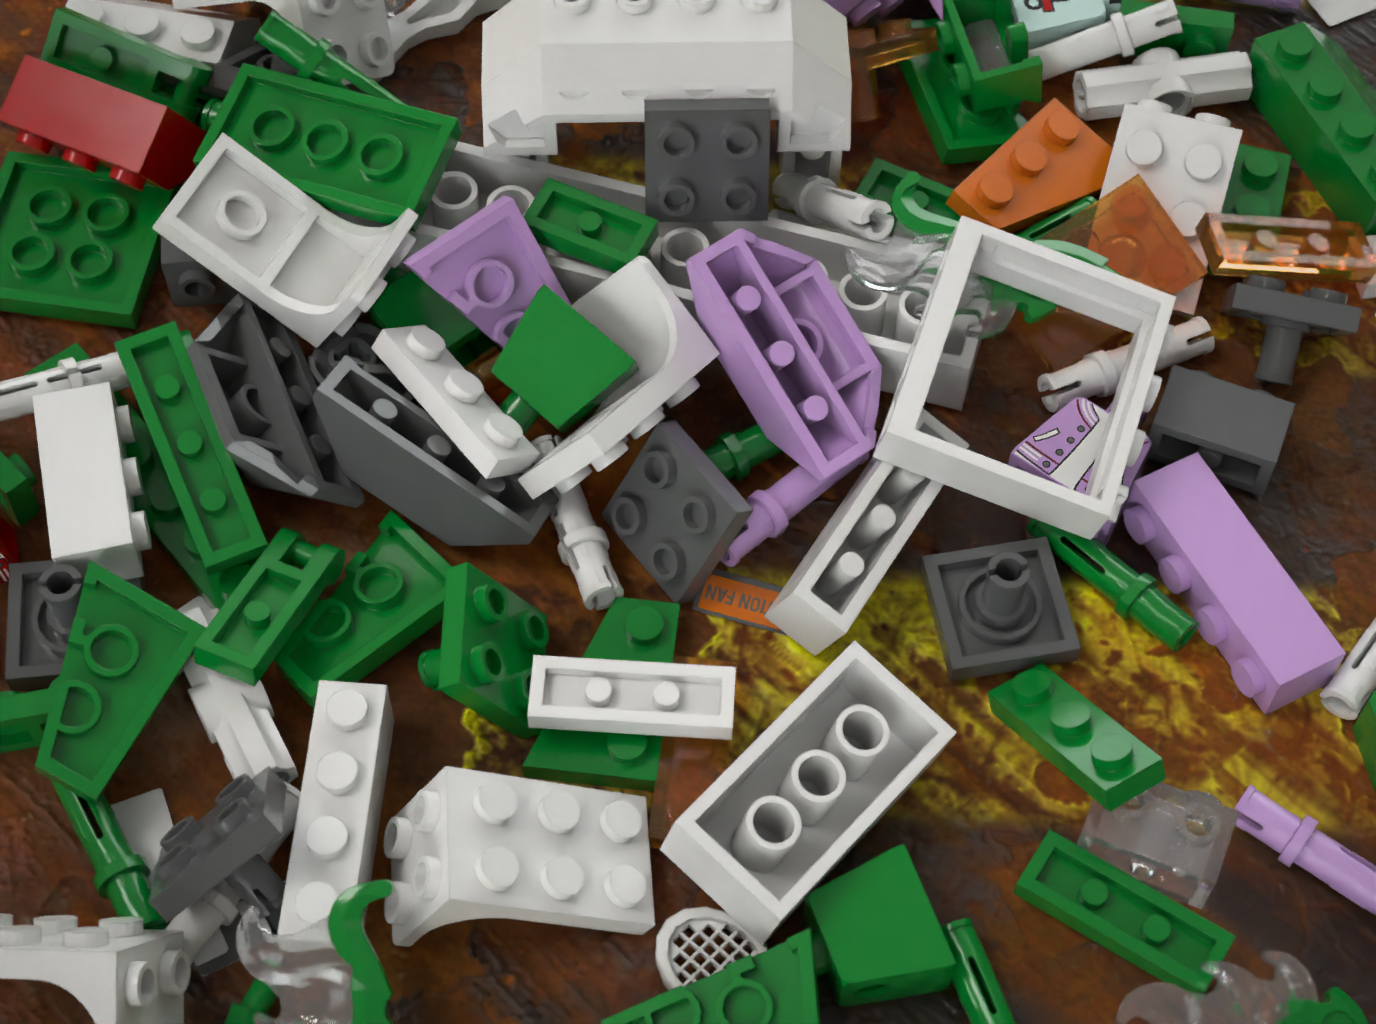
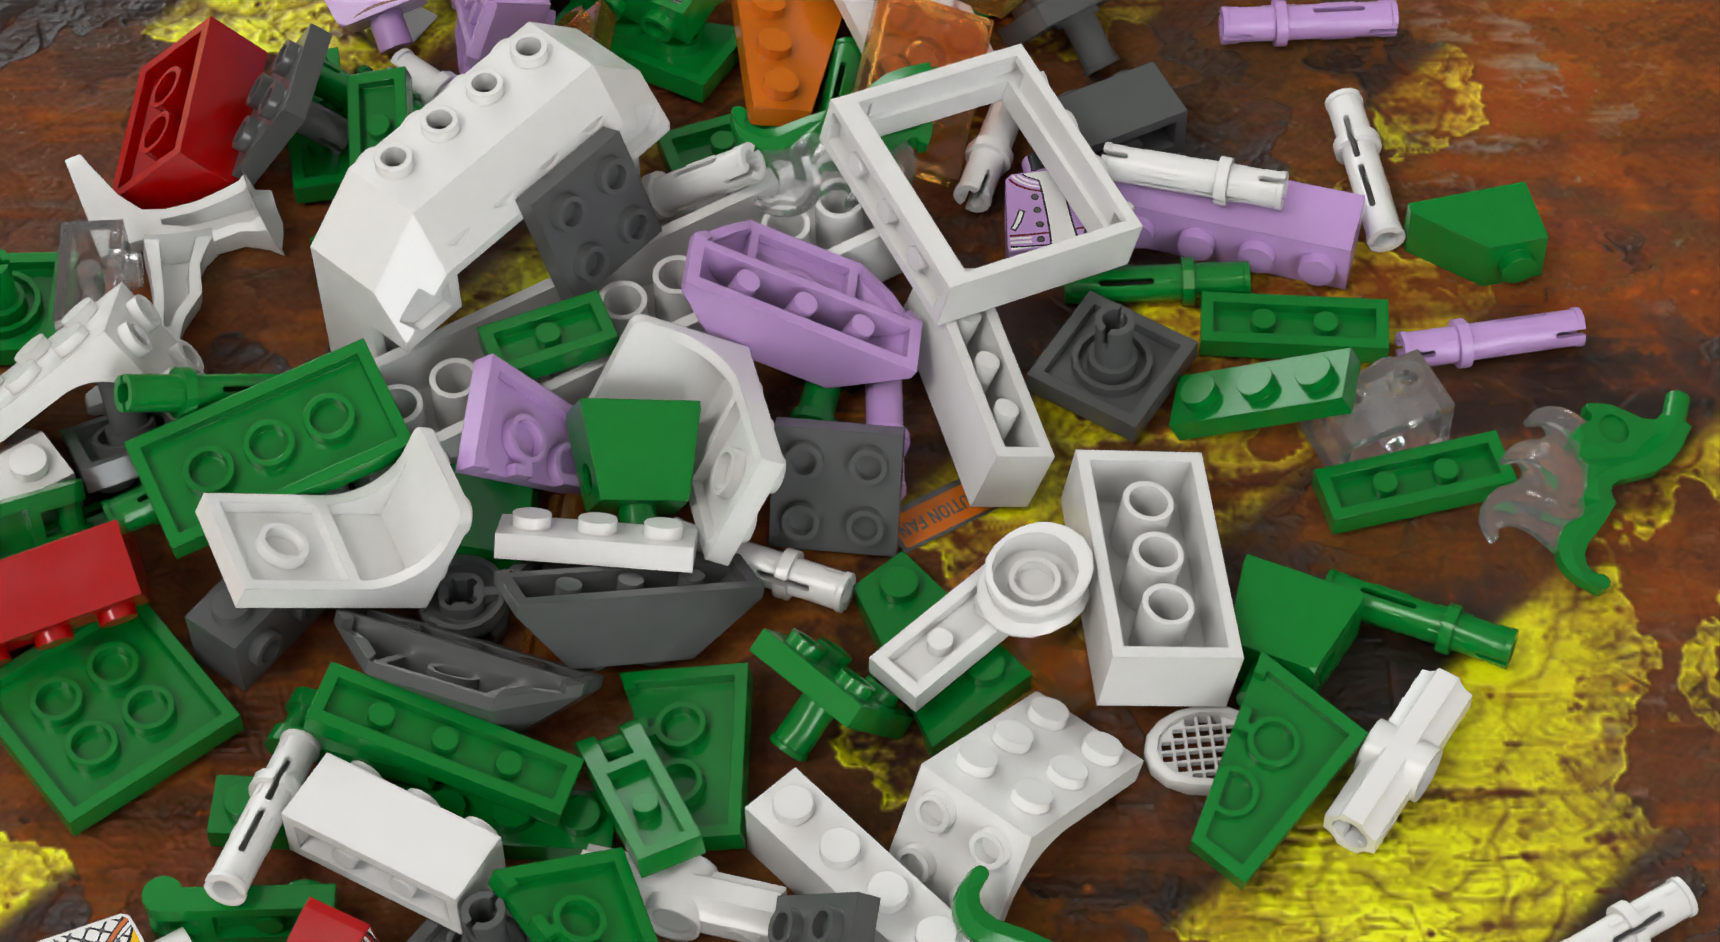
camera: 45 degrees left, 5 degrees down
none -> white piece [977,522,1094,638]
none -> white pin [1101,142,1289,211]
none -> green plate [1199,291,1389,364]

